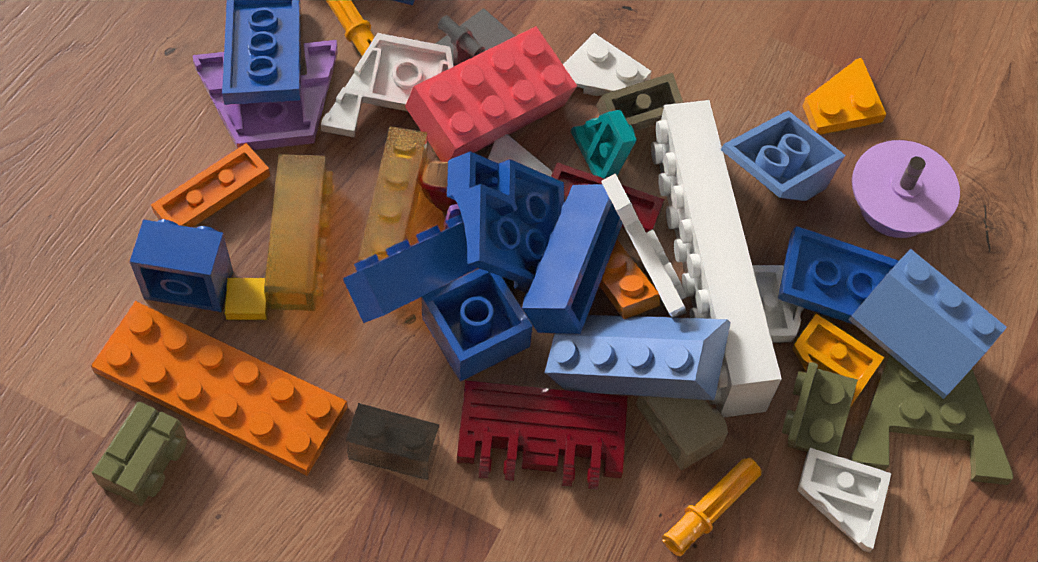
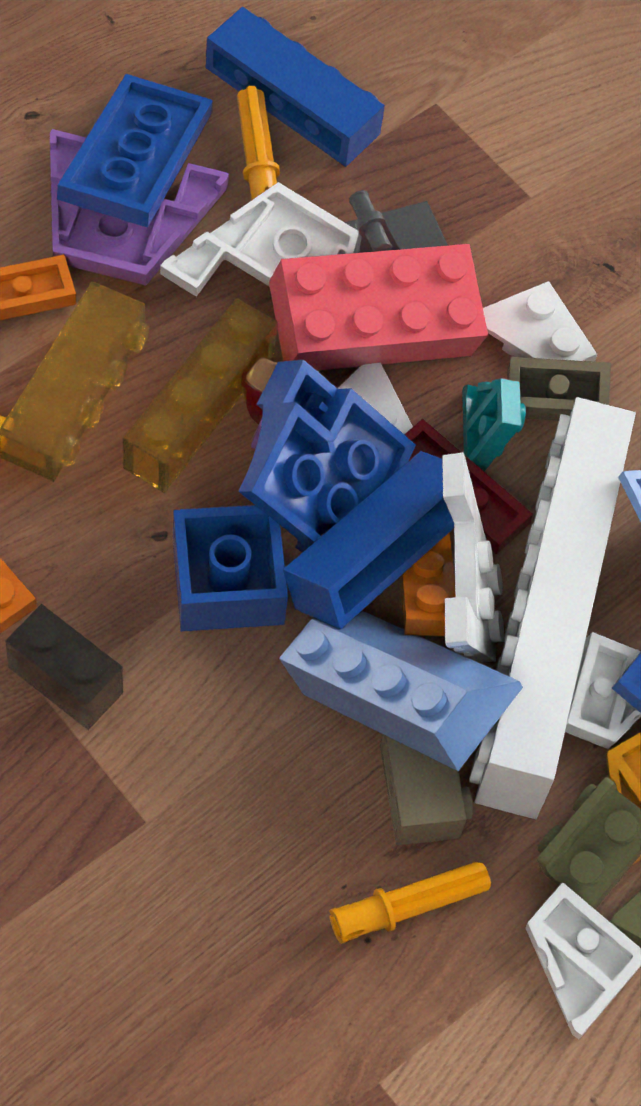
camera: 20 degrees right, 0 degrees up
blue brick [343,214,477,323] -> none
dark red hinge [457,380,628,489] -> none

